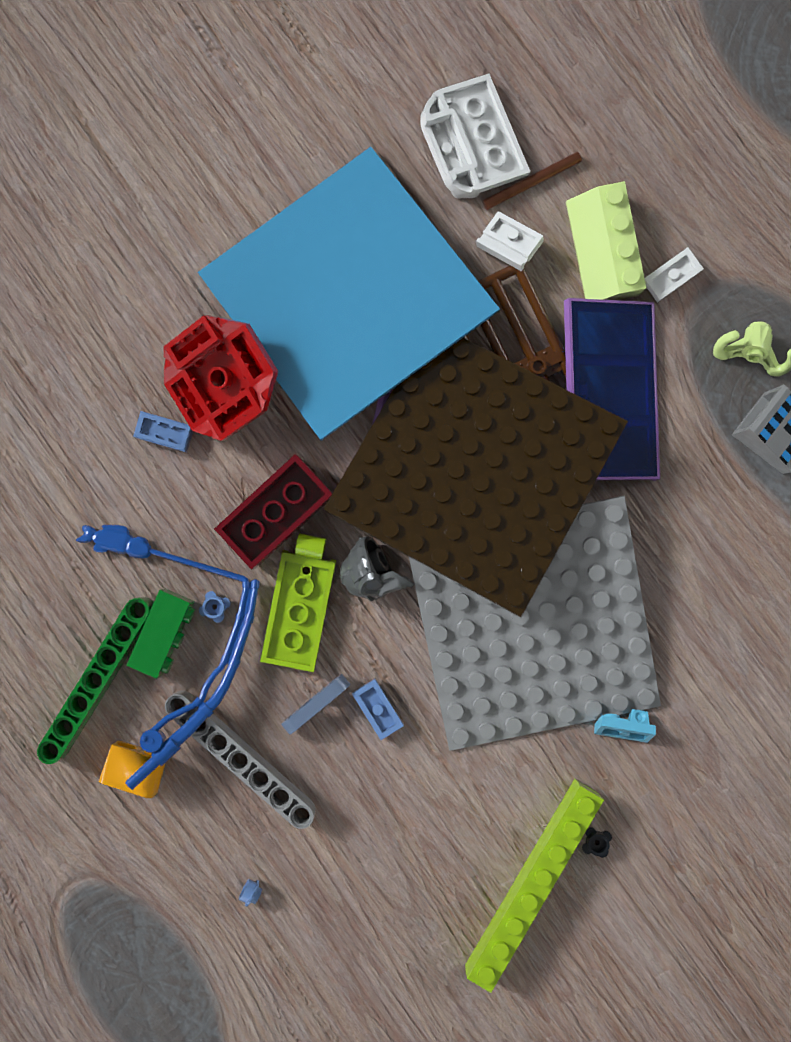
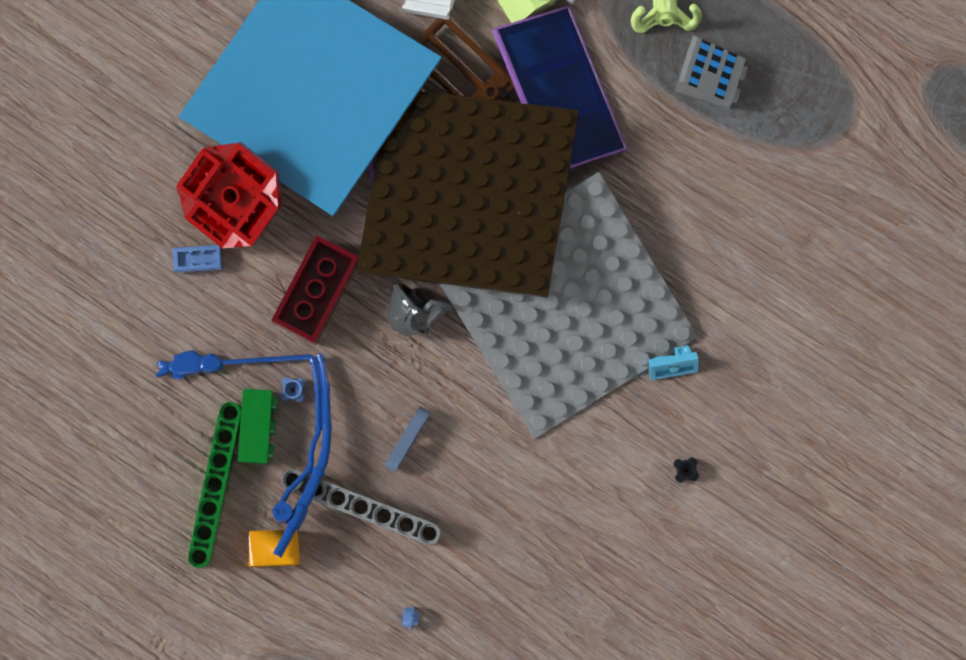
camera: 20 degrees left, 5 degrees down
lime hinge [260,533,336,672] -> none
medium blue plate [352,678,404,740] -> none
lime brick [465,779,604,993] -> none

